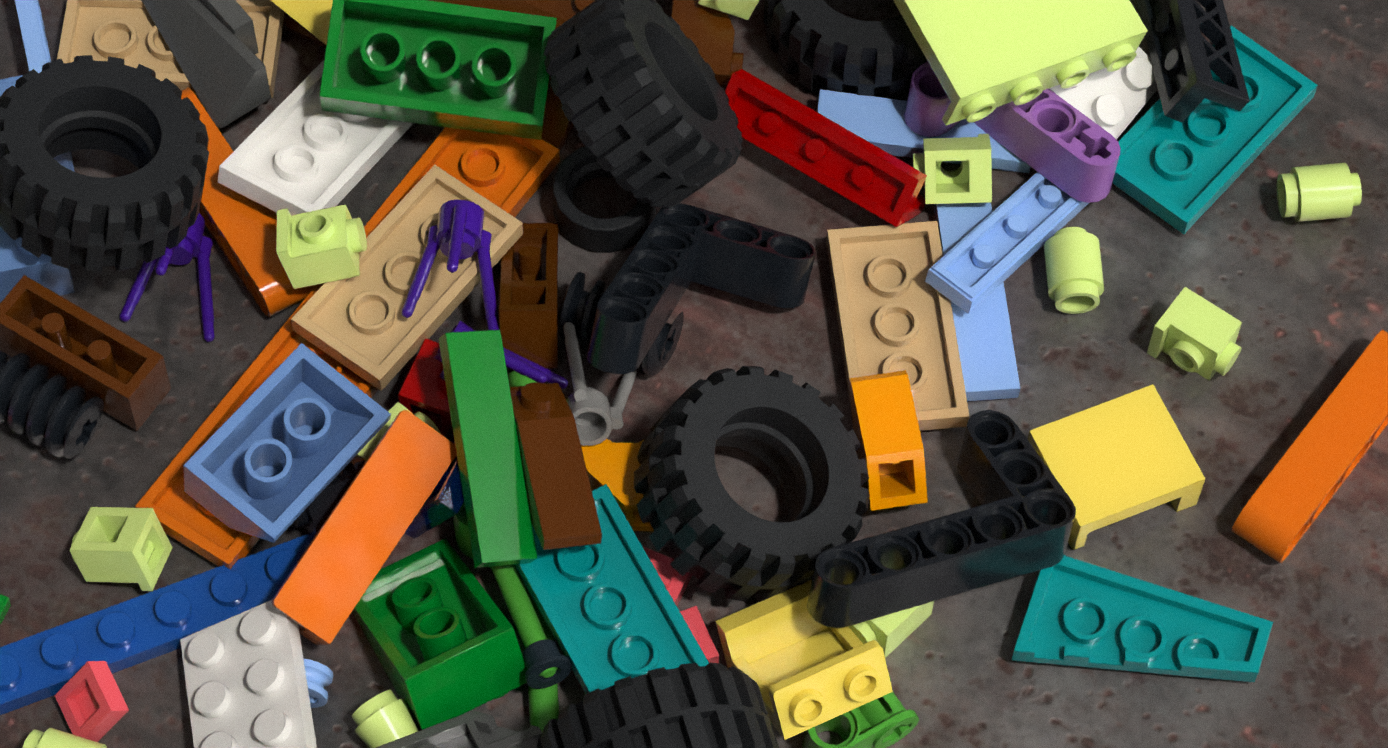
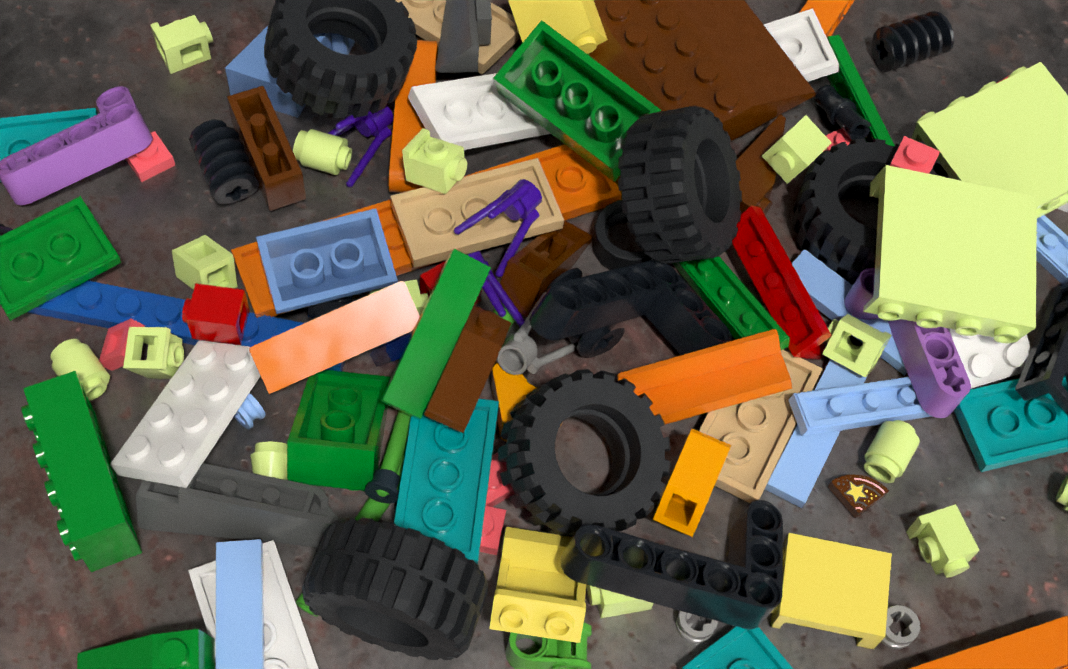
camera: 30 degrees right, 0 degrees up
none -> yellowish green brick [123,327,184,379]
none -> red brick [182,283,250,345]
none -> yellowish green brick [293,129,352,175]
none -> orange panel [617,329,792,424]
none -> green tile [672,257,790,350]
none -> light grey bush [676,611,718,644]
none -> reddish brown tile [828,474,889,519]
none -> light grey bush [881,605,920,650]

